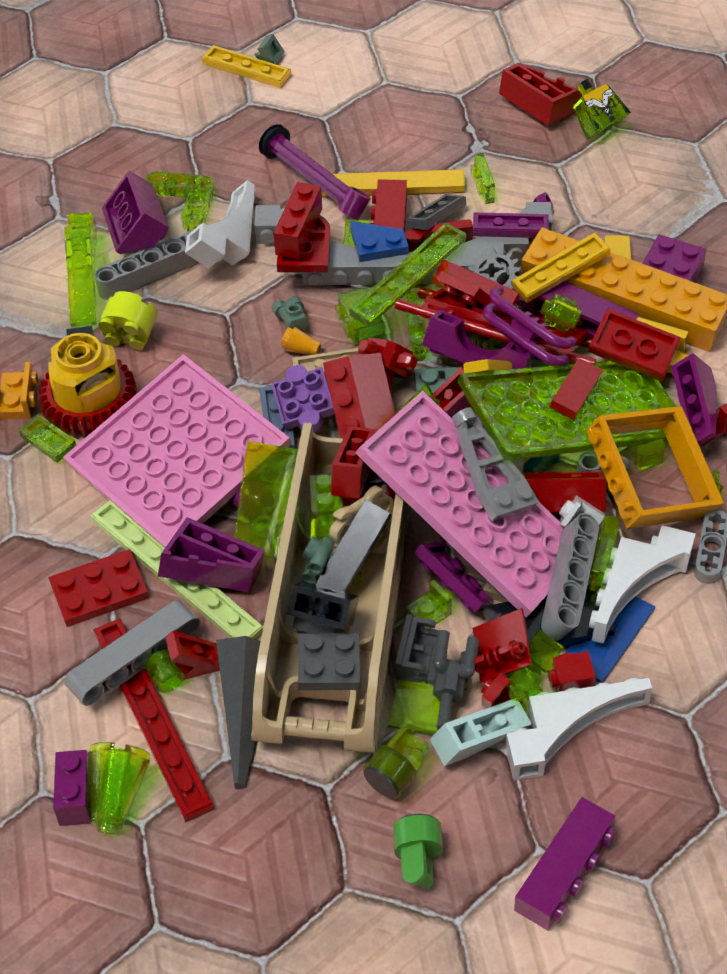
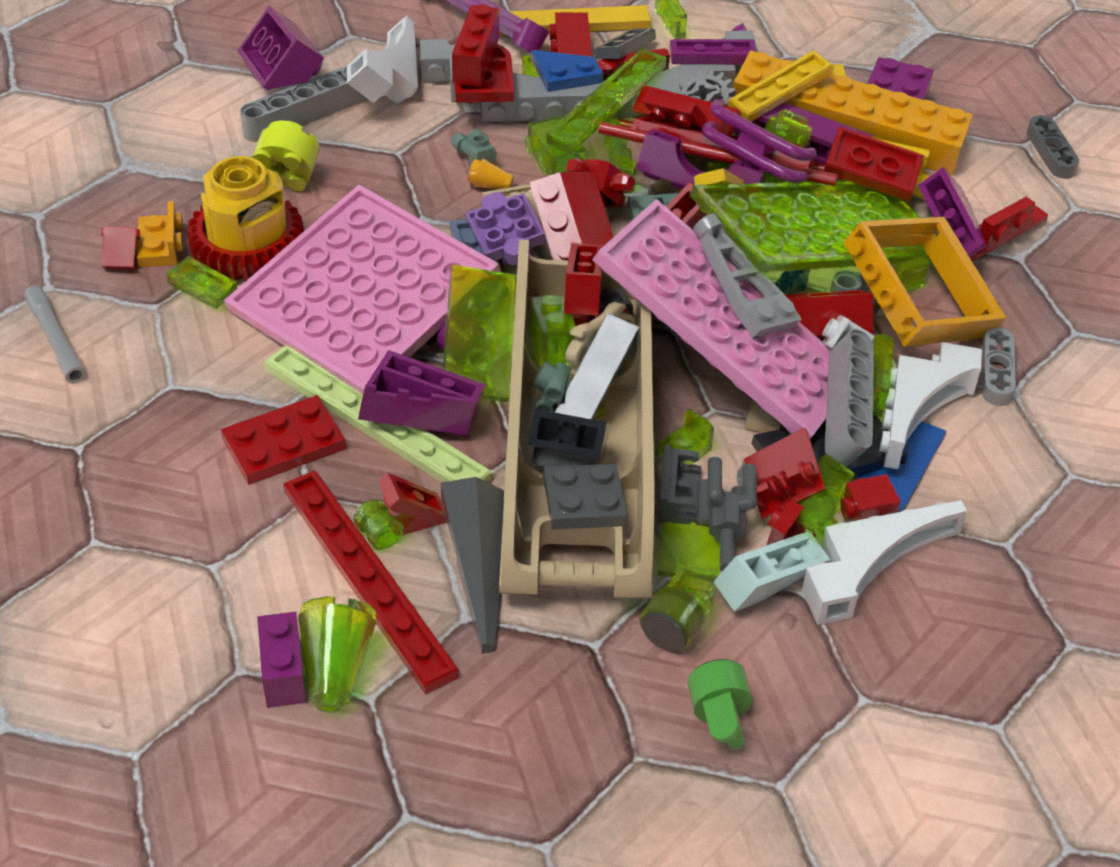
camera: 10 degrees left, 5 degrees down
clear neon green arch [64,212,98,327] -> none
light grey beam [65,600,201,706] -> none
clear neon green beam [146,171,215,231] -> none
magenta wing [414,541,494,612] -> none
magenta brick [514,797,617,931] -> none
red tile [549,358,603,420] -> none

